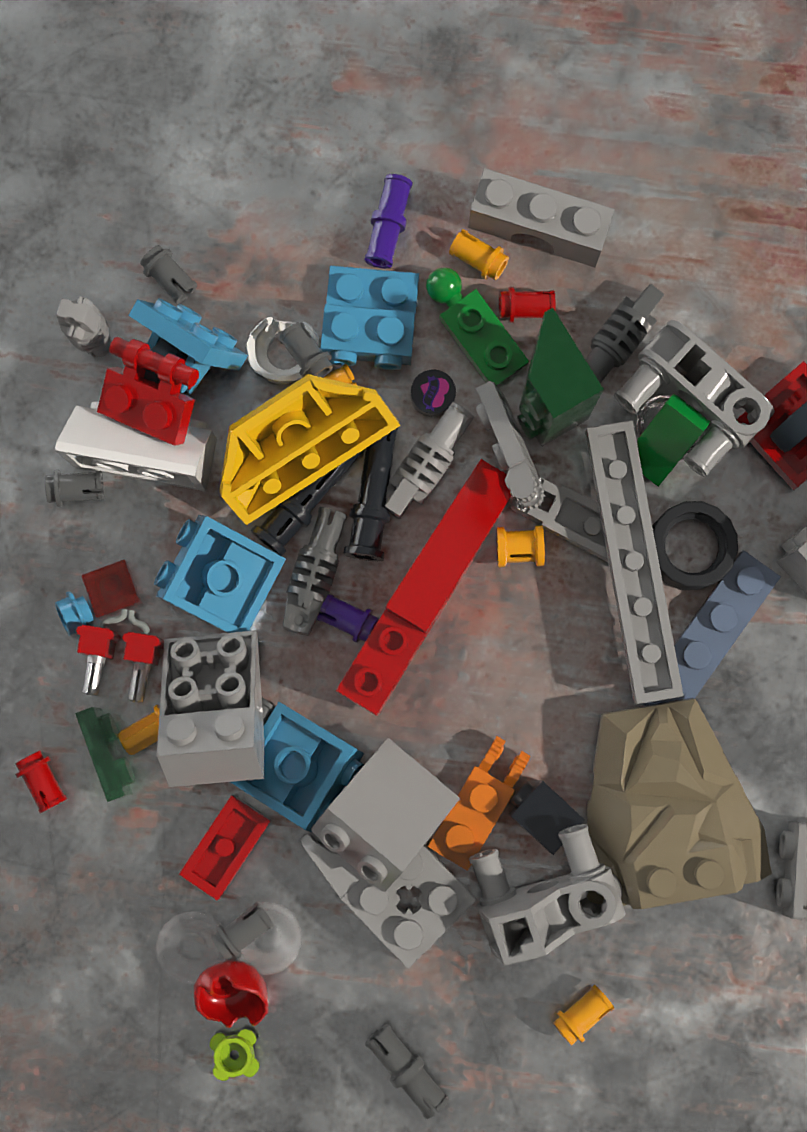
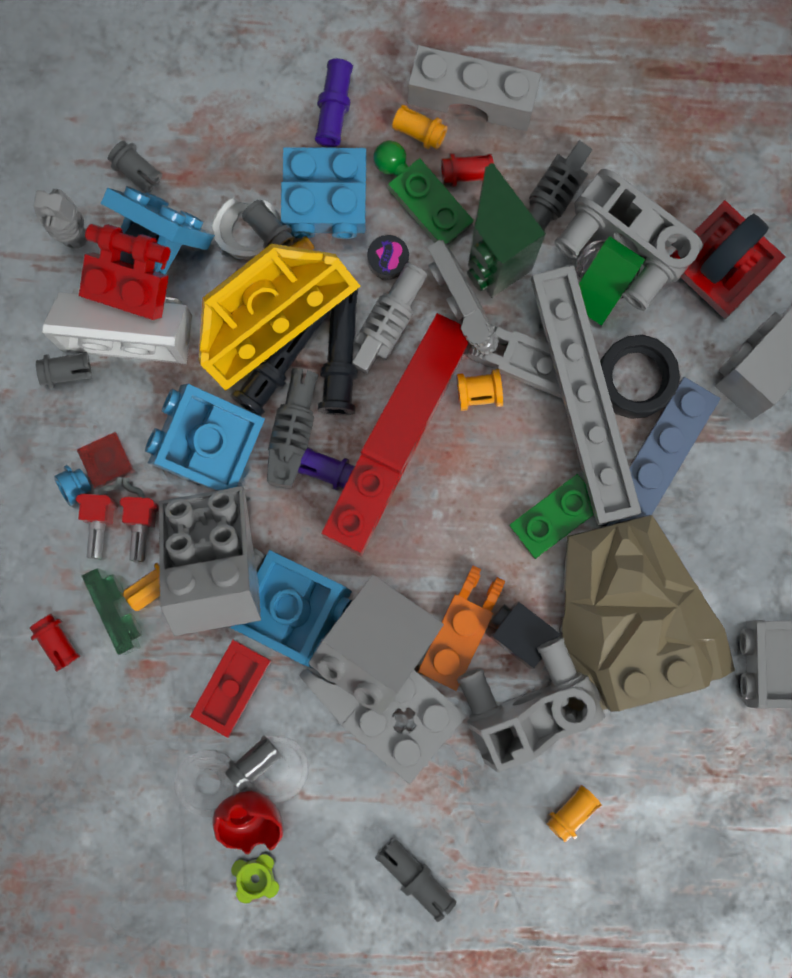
camera: 10 degrees left, 0 degrees up
none -> green plate [509,473,594,559]

